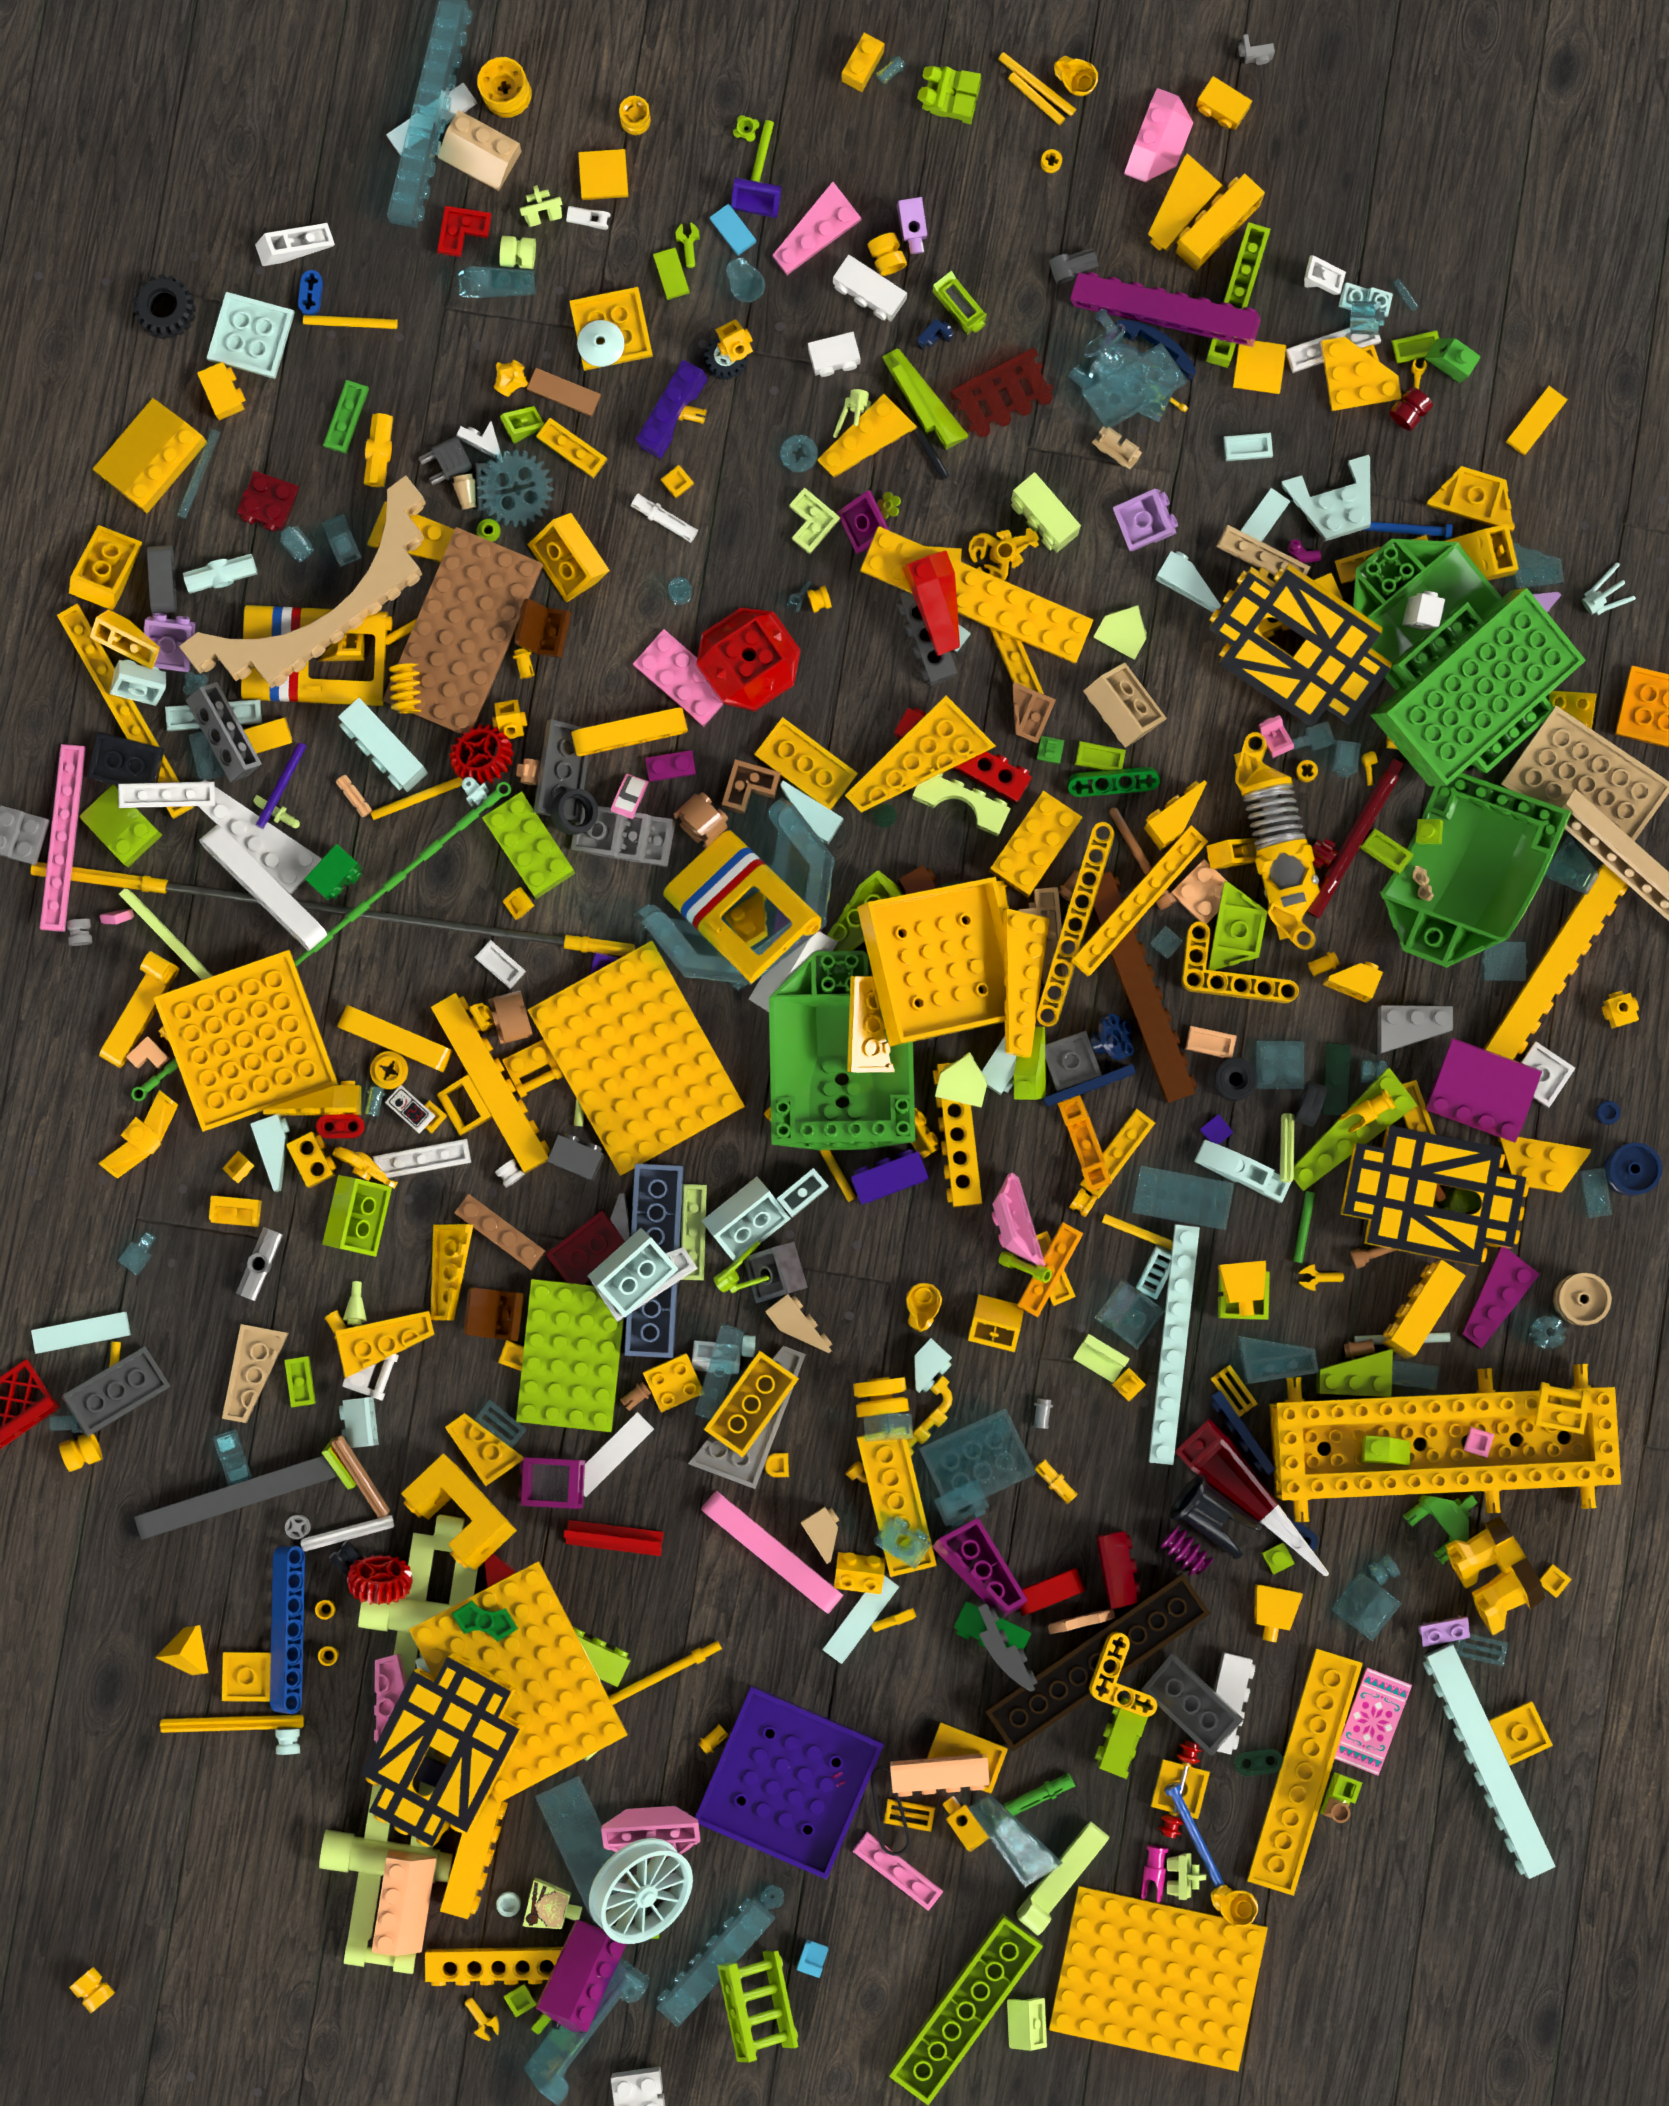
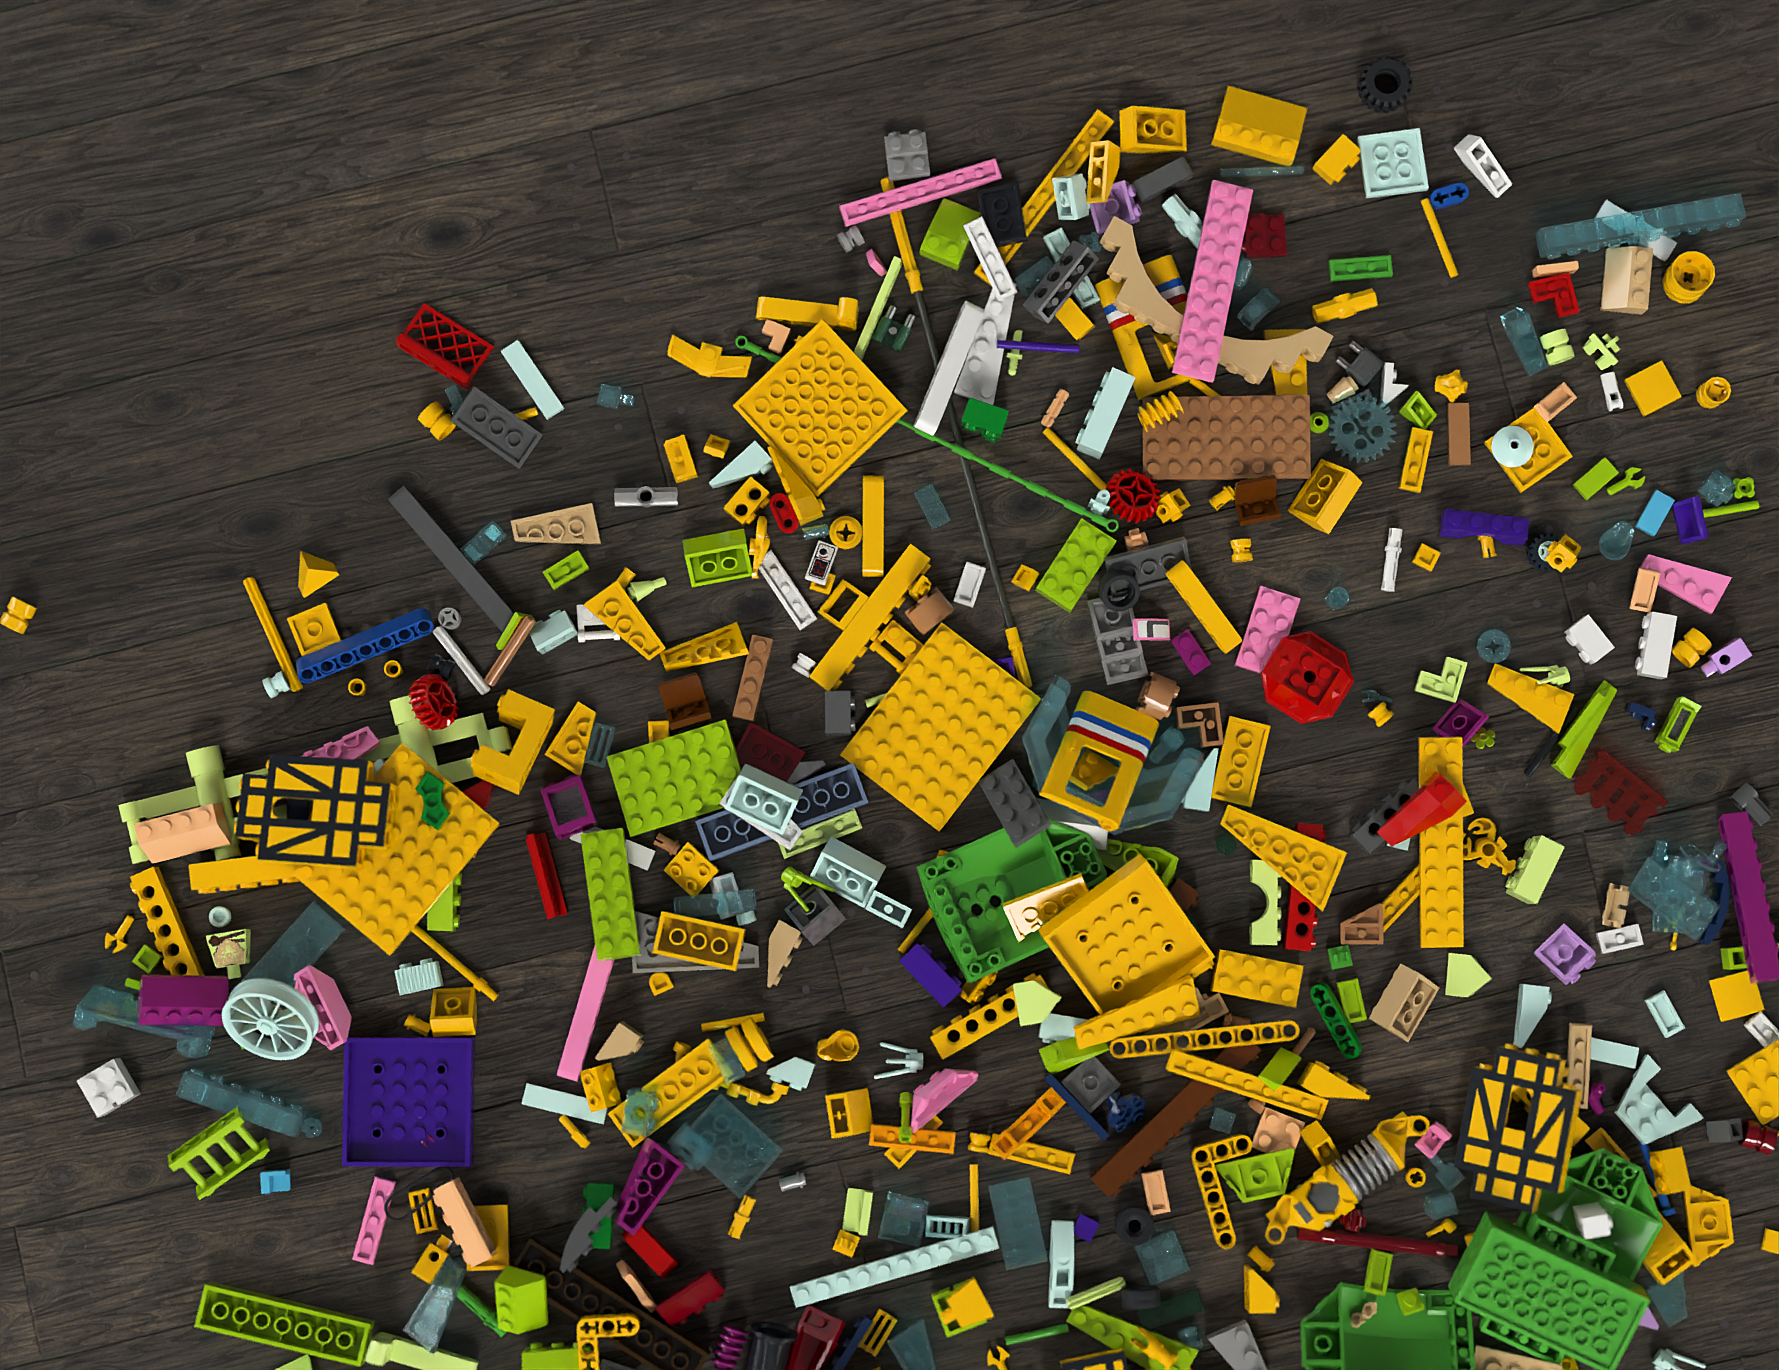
camera: 75 degrees right, 0 degrees up
none -> light aqua brick [395,958,444,995]
none -> yellow slope [430,987,477,1037]
none -> lime slope [495,1265,548,1334]
none -> lime brick [580,828,641,962]
none -> yellow bar [701,1013,765,1032]
none -> clear green piece [871,305,915,353]
none -> light aqua plant [874,1042,923,1079]
none -> clear light blue tile [913,484,951,530]
none -> dark grey plate [978,759,1052,848]
none -> clear light blue axle [1148,725,1187,764]
none -> bright pink plate [1172,180,1253,383]
none -> yellow wheel [1230,539,1253,562]
none -> lime slope [1258,1047,1302,1091]
none -> light nougat tile [1532,261,1579,278]
none -> light nougat tile [1534,382,1577,422]
none -> white plate [1596,924,1644,954]
none -> light nougat tile [1629,567,1661,613]
none -> yellow brick [1649,1147,1691,1195]
none -> clear light blue brick [1698,469,1736,507]
none -> dark grey brick [1706,1118,1743,1143]

